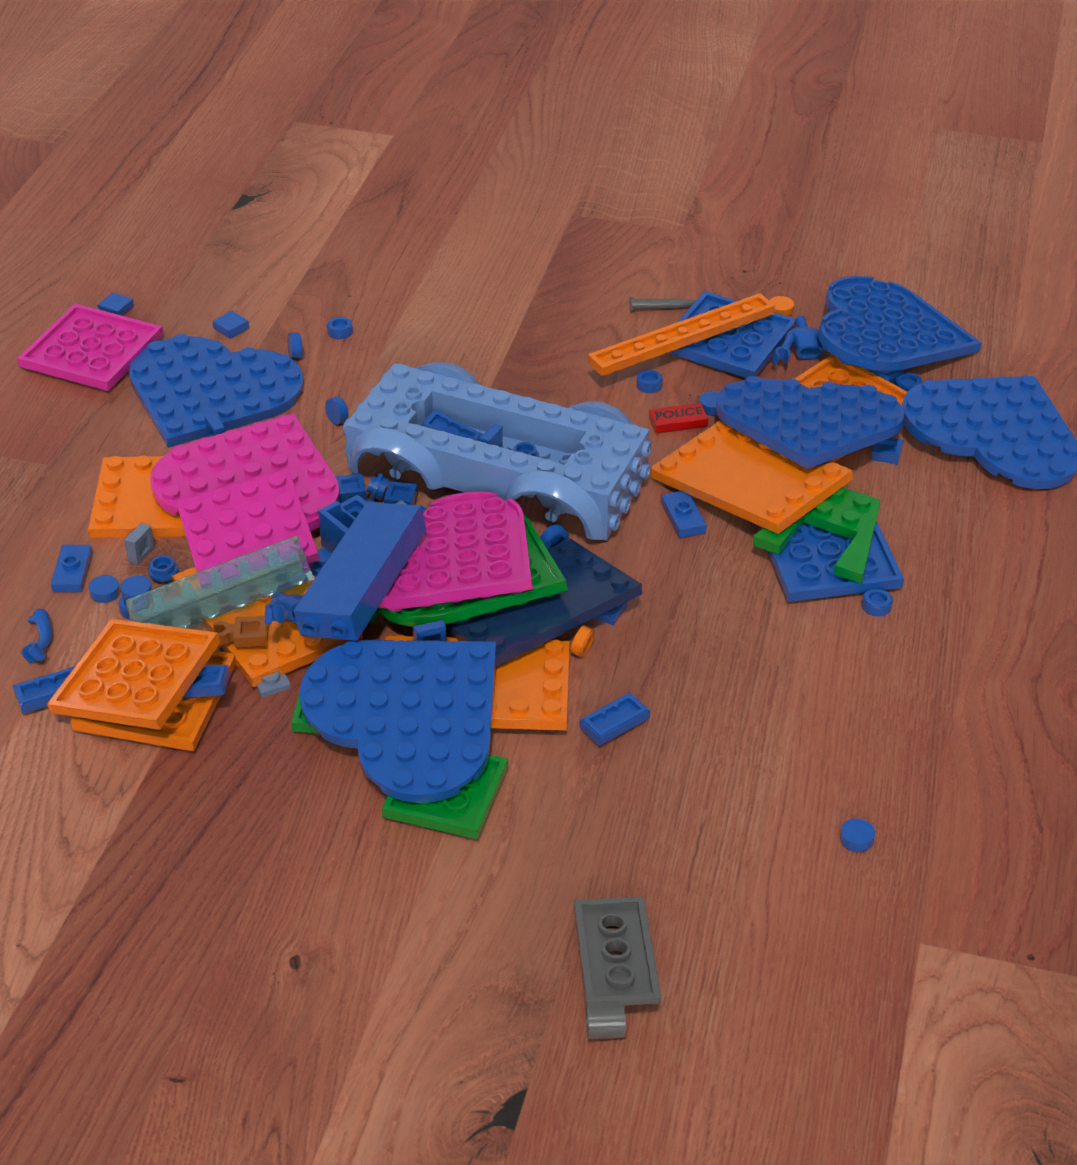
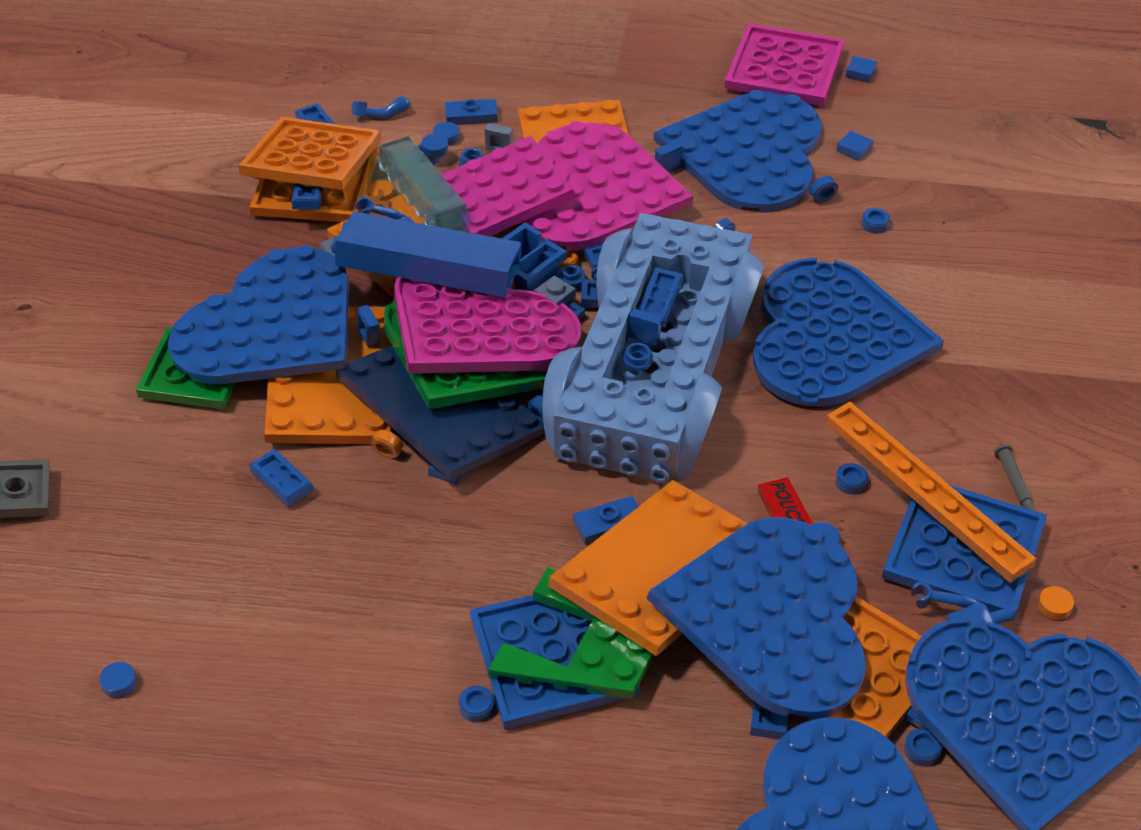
camera: 85 degrees right, 5 degrees up
none -> blue plate [753,258,944,407]

